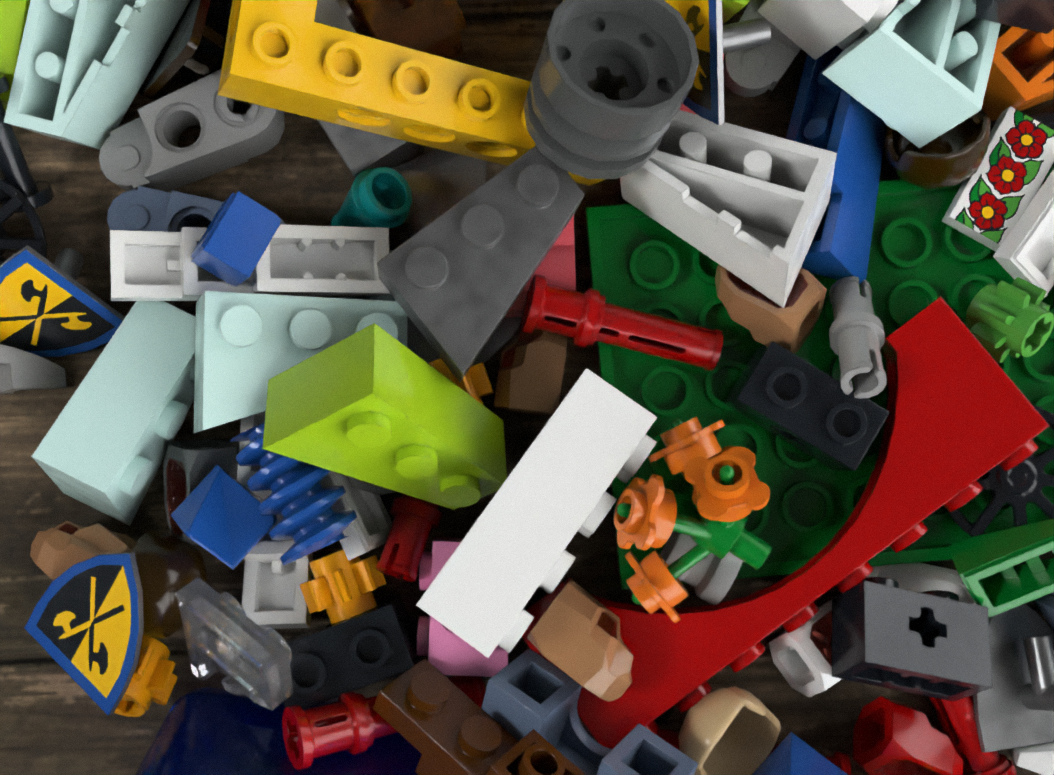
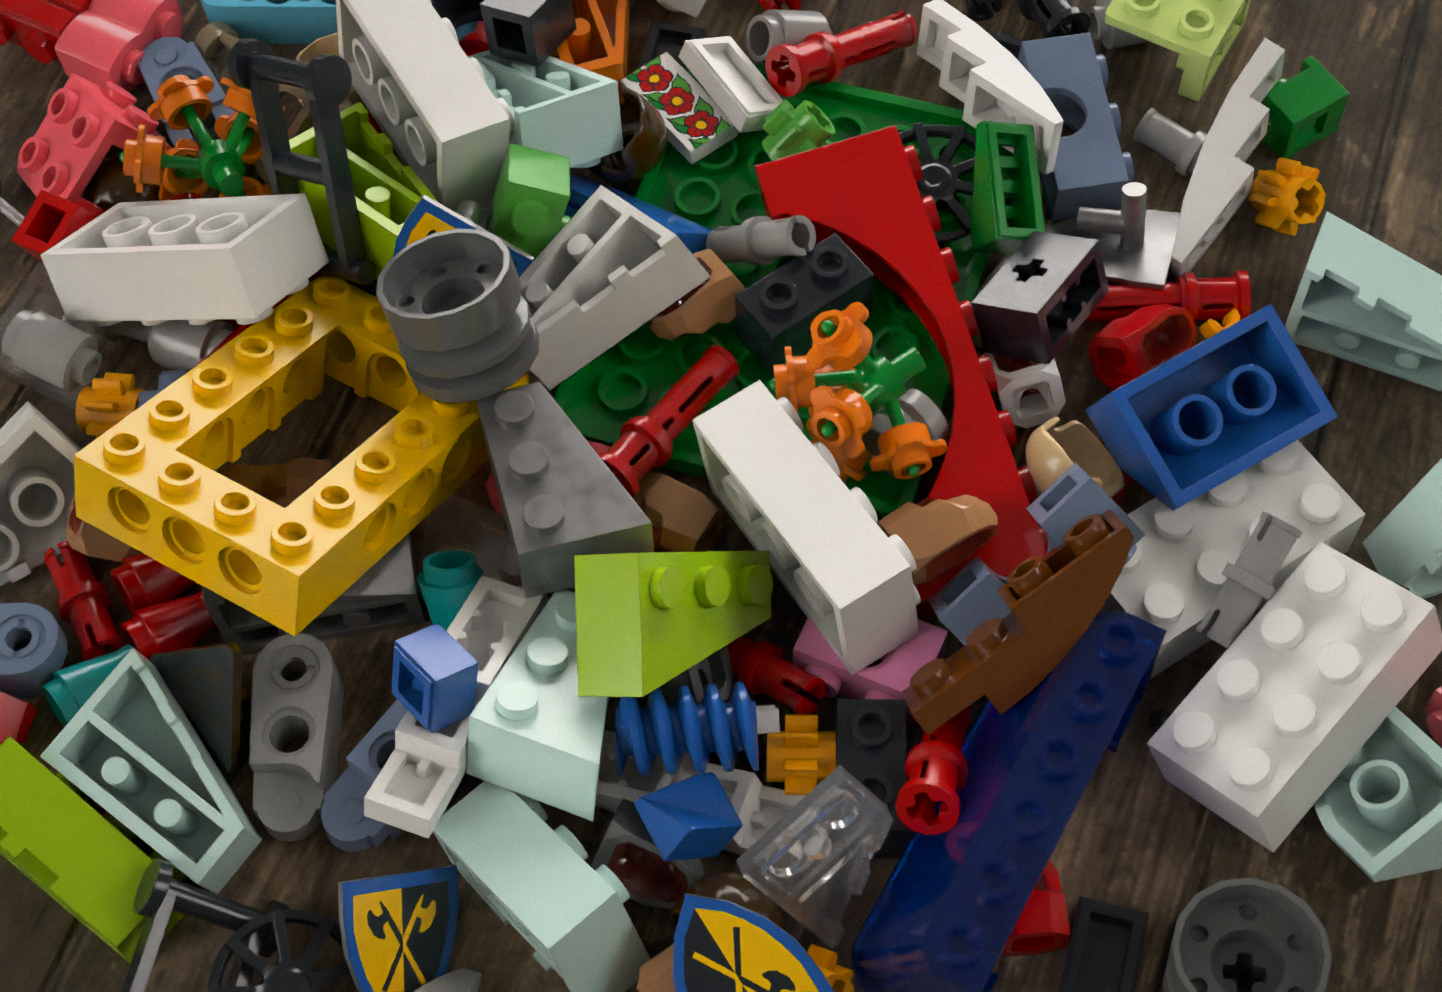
camera: 65 degrees left, 25 degrees down
none -> bright green brick [484,143,570,261]

